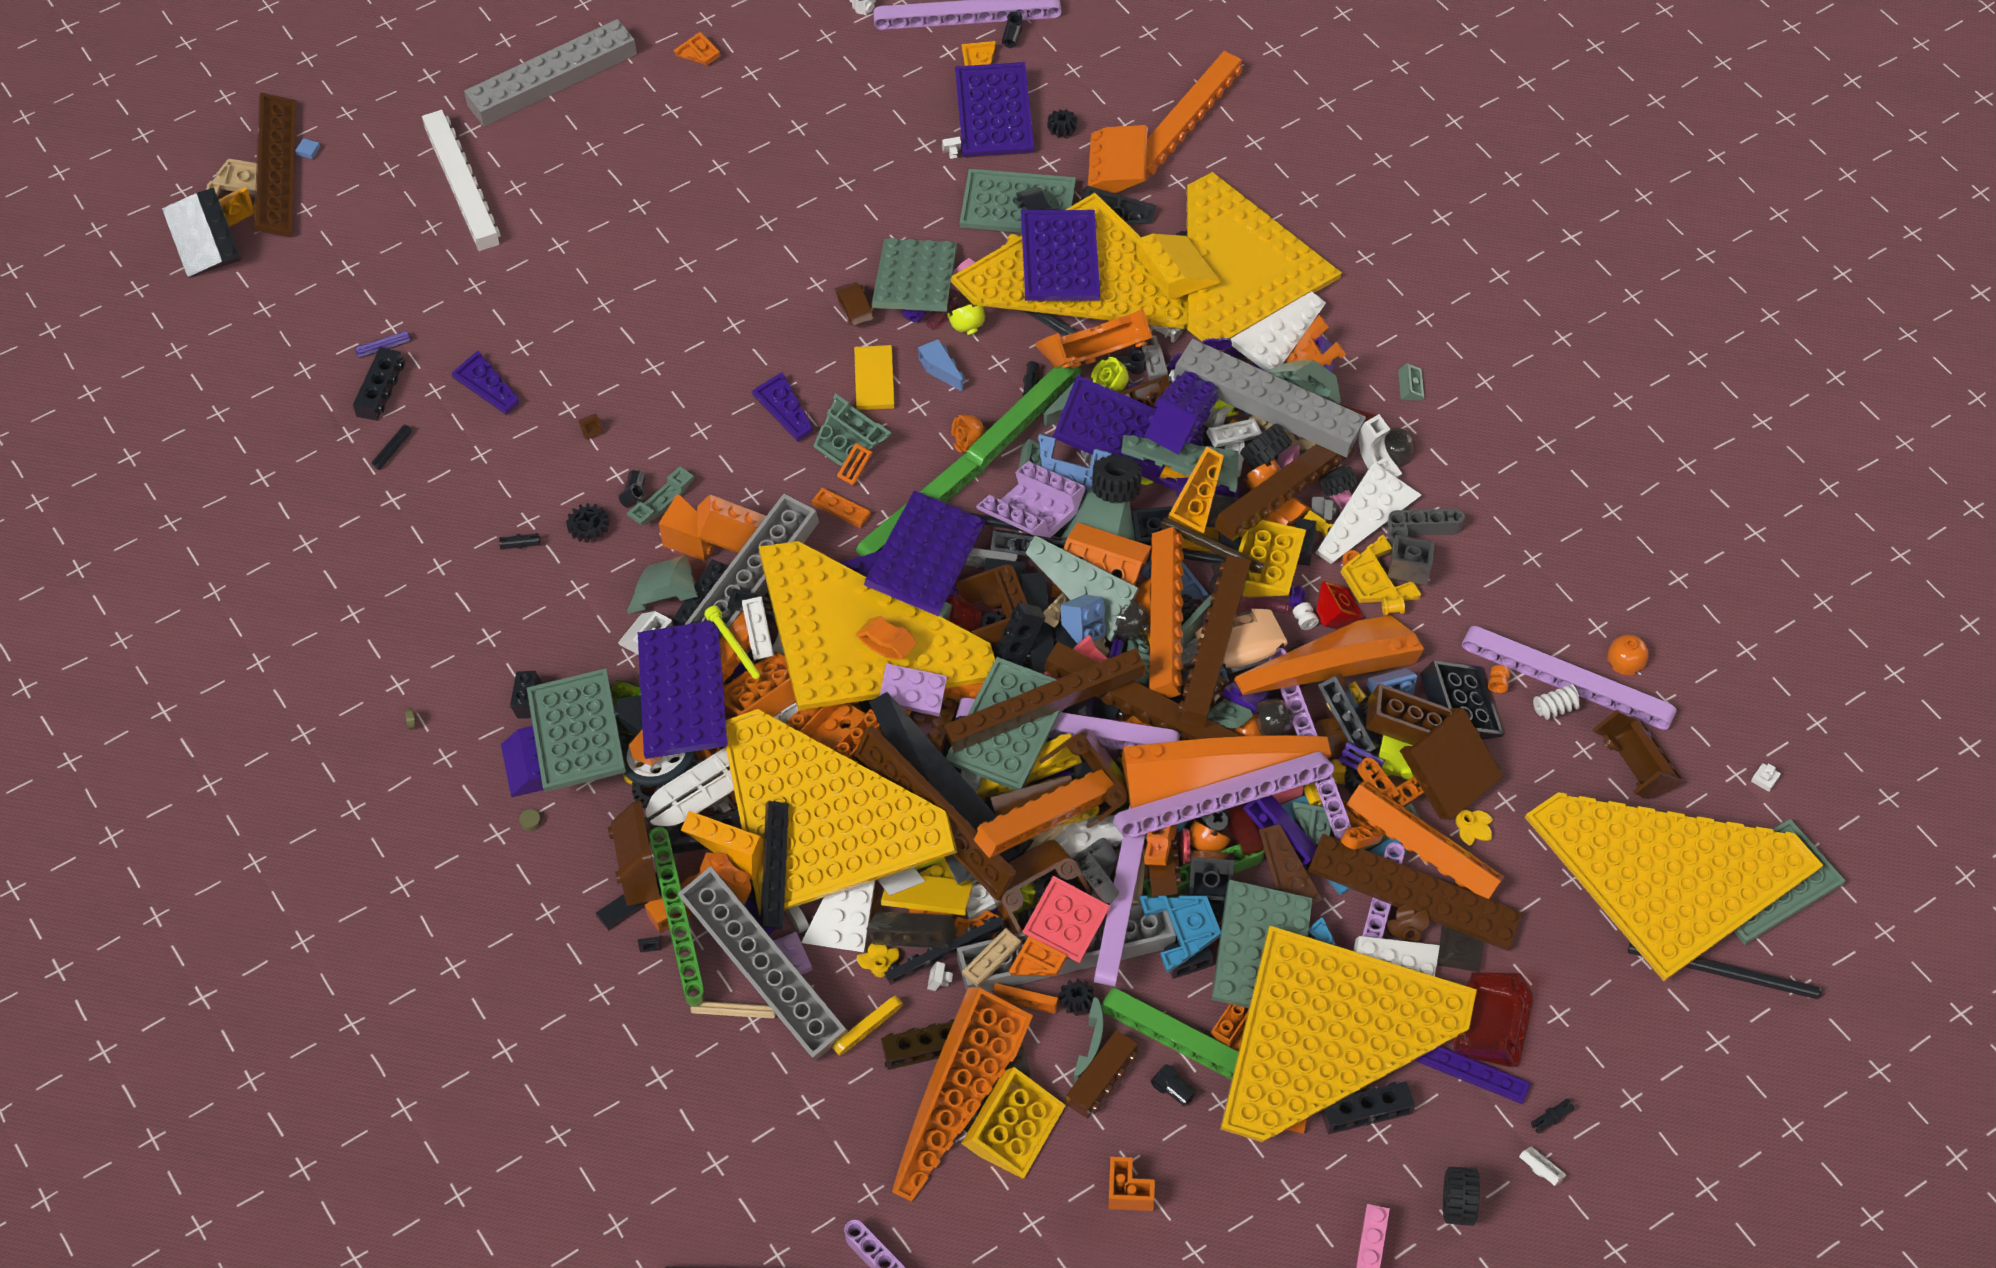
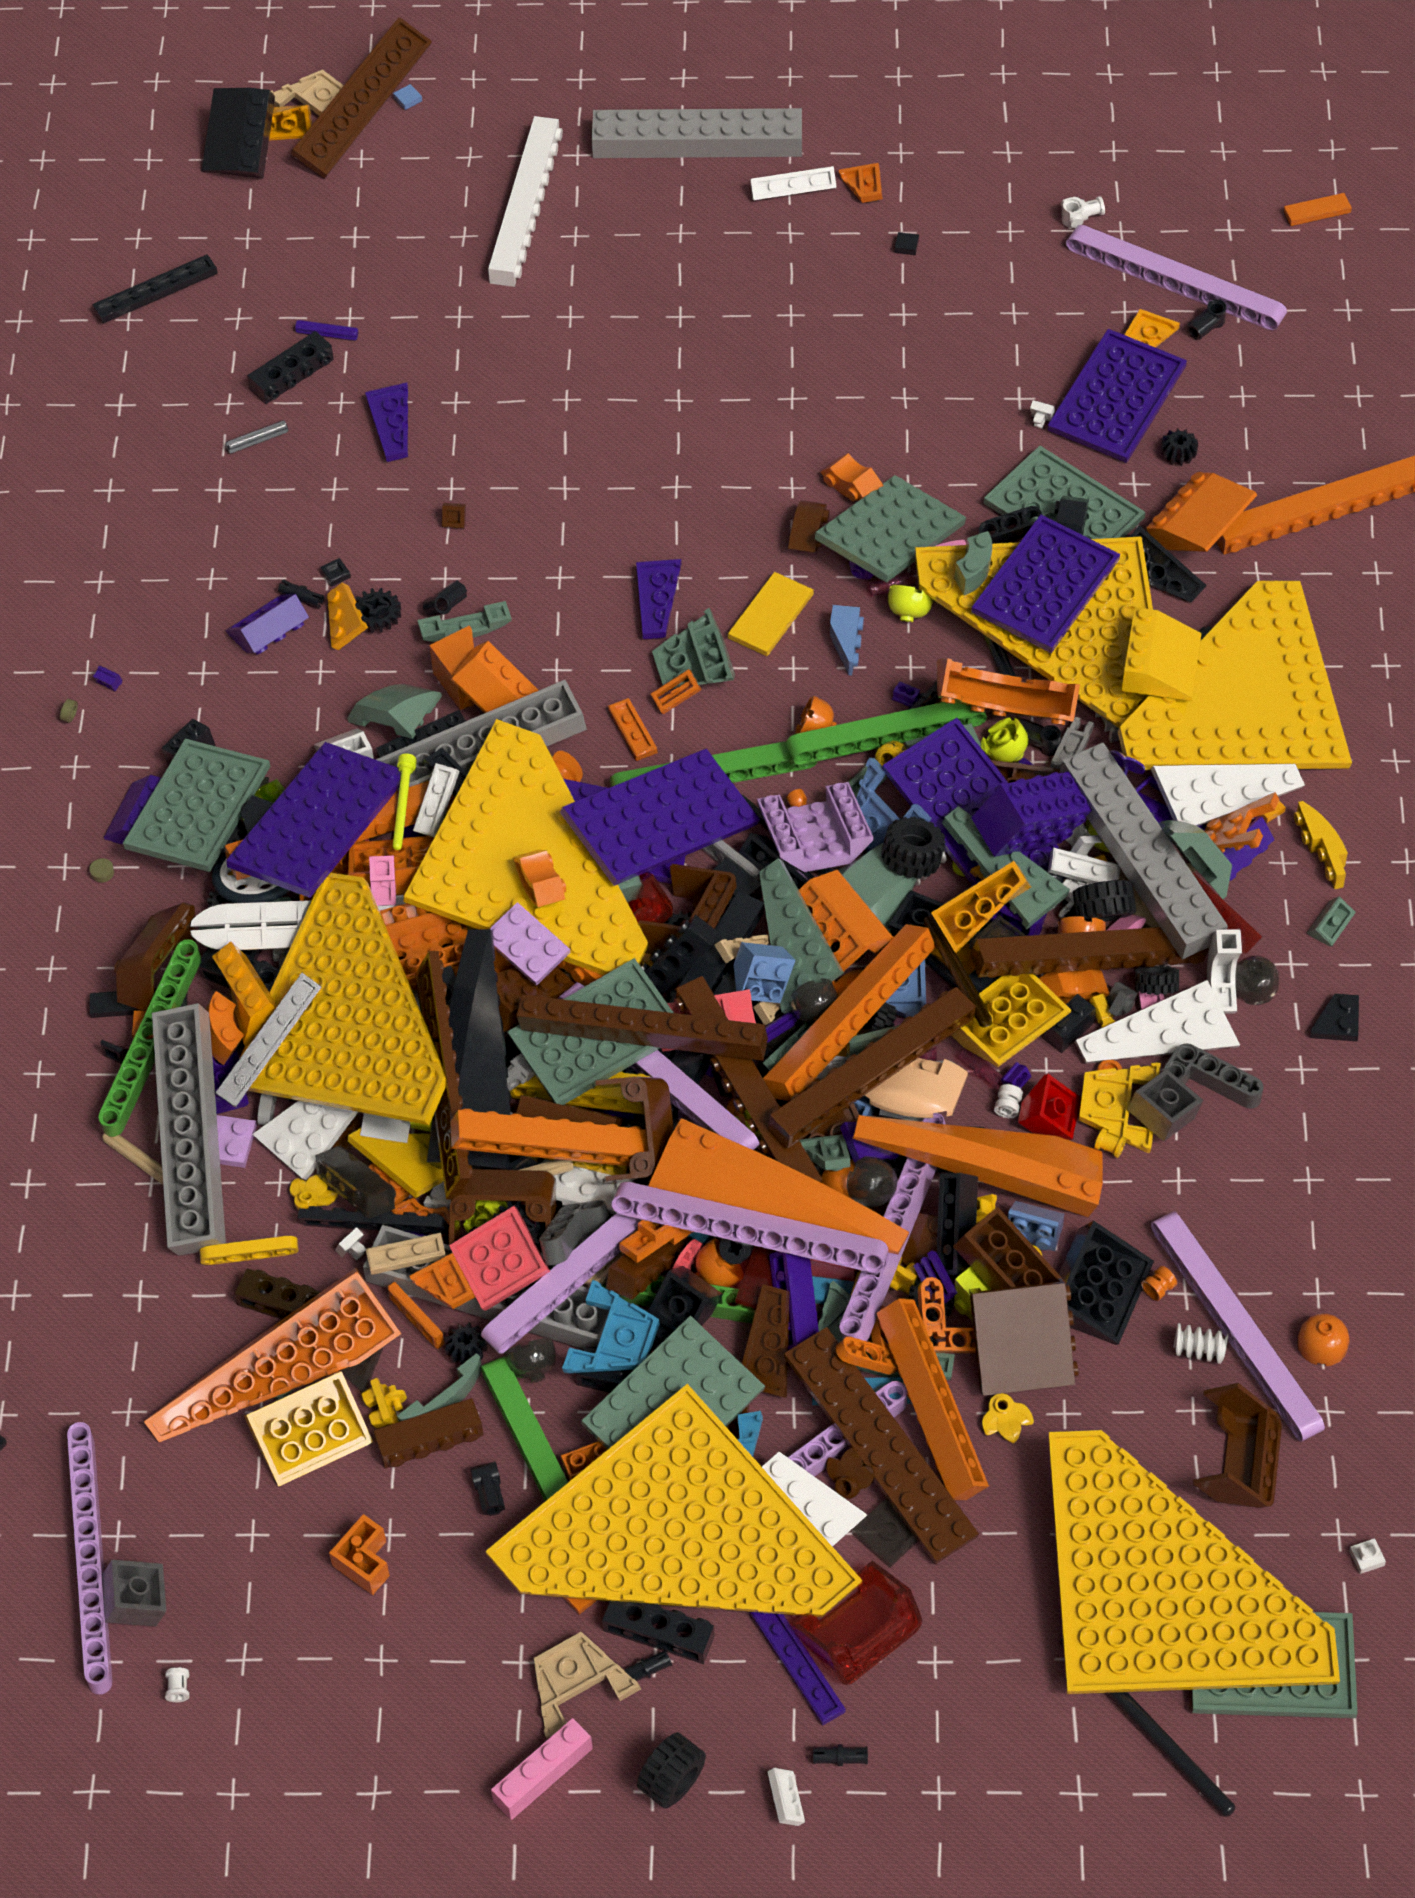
camera: 35 degrees right, 0 degrees up
none -> black plate [92,254,218,324]
none -> dark purple piece [93,666,122,691]
none -> slope [225,594,309,655]
none -> black tile [320,558,351,587]
none -> light orange wing [327,583,368,650]
none -> yellow hips [362,1378,407,1429]
none -> bright pink slope [369,856,396,906]
none -> clear smoke cylinder [504,1338,556,1383]
none -> tan wing [534,1632,641,1739]
none -> black axle [624,1650,673,1681]
none -> white plate [750,166,836,200]
none -> orange hinge [786,789,807,807]
none -> orange brick [821,453,884,501]
none -> yellow head [875,741,907,766]
none -> dark purple piece [892,681,920,707]
none -> black tile [895,232,919,255]
none -> sand green brick [954,531,992,596]
none -> black beam [979,506,1043,544]
none -> yellow slope [1294,801,1348,889]
none -> black wing [1310,994,1359,1042]

